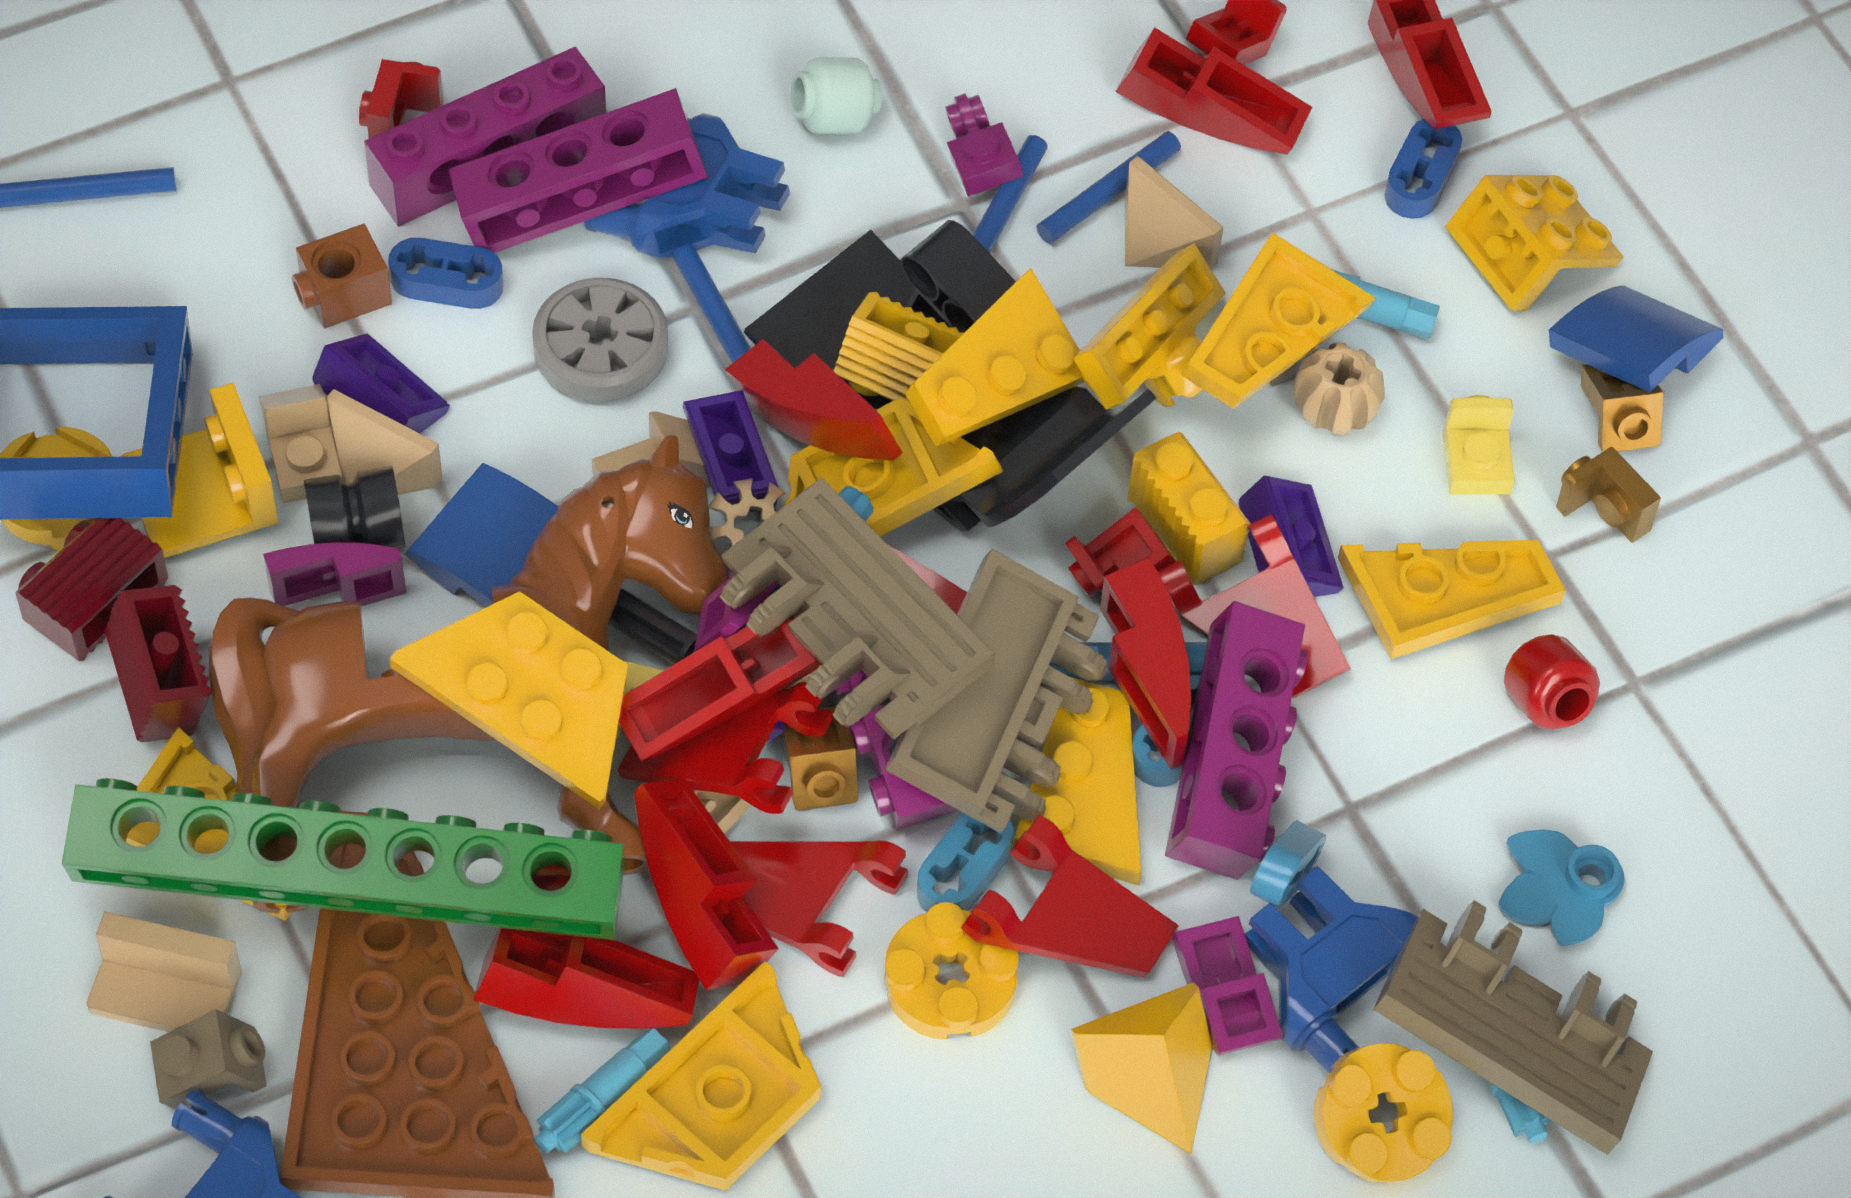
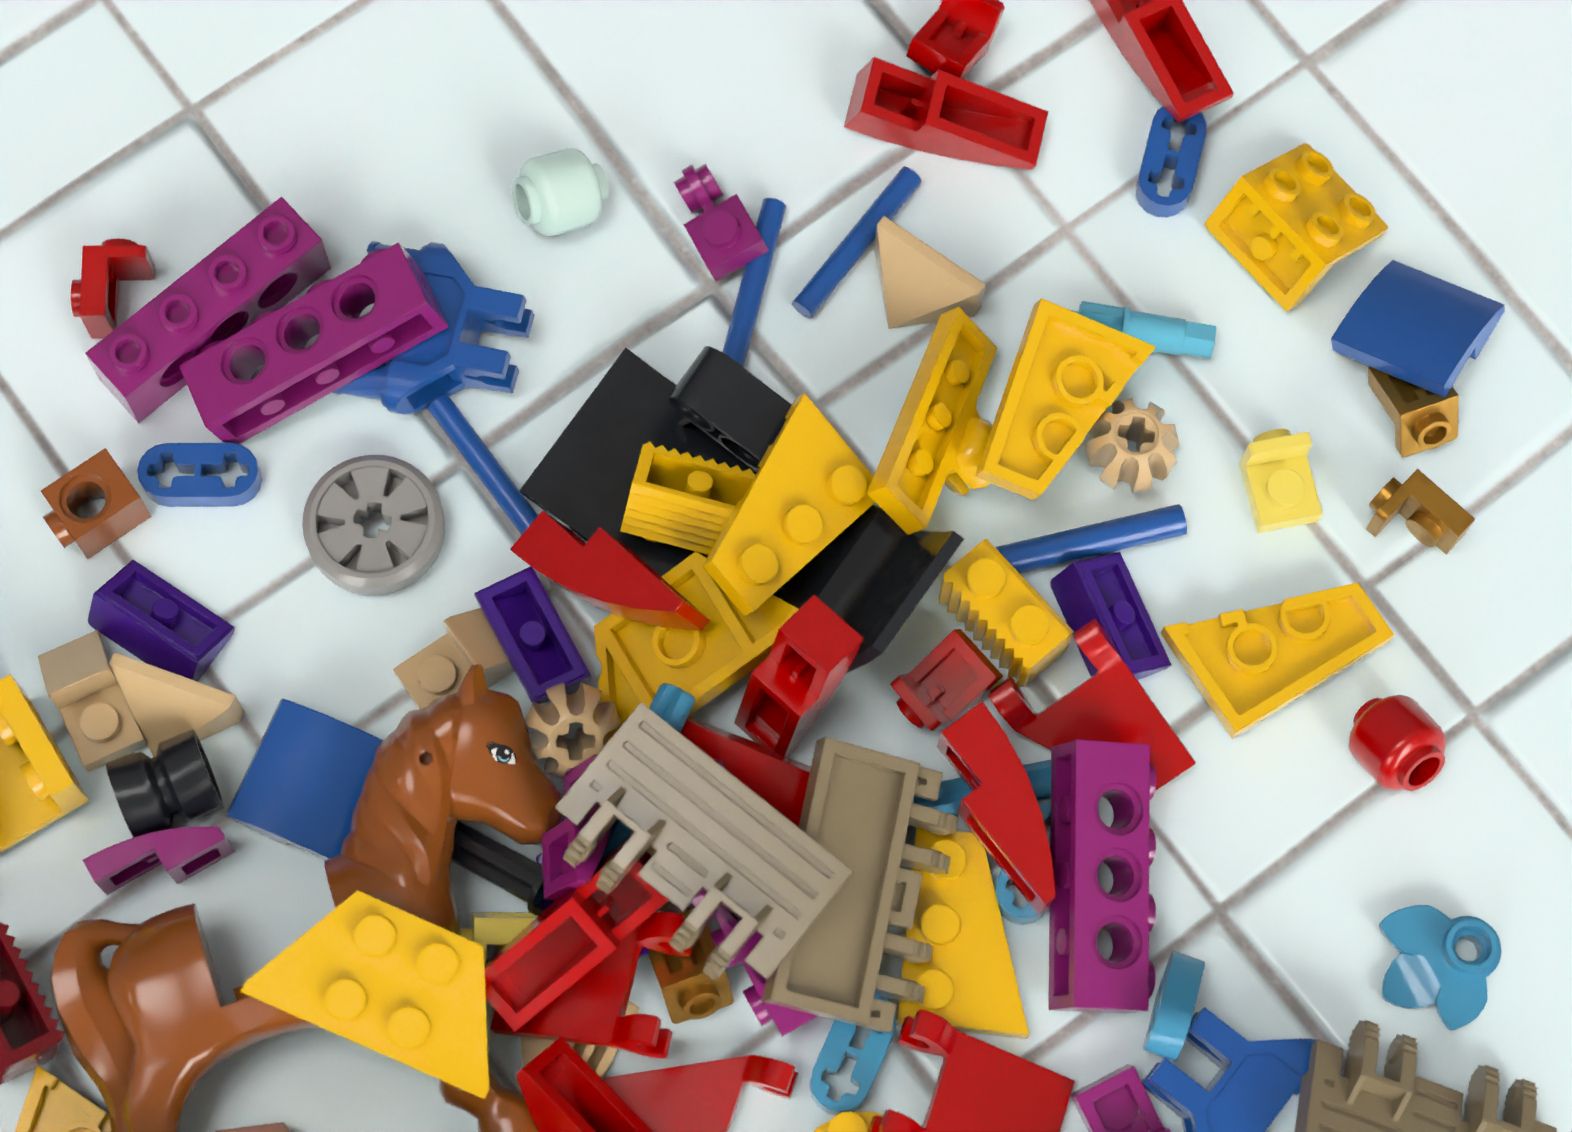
camera: 10 degrees left, 15 degrees up
none -> red slope [734,595,864,758]
none -> blue piece [996,504,1187,574]

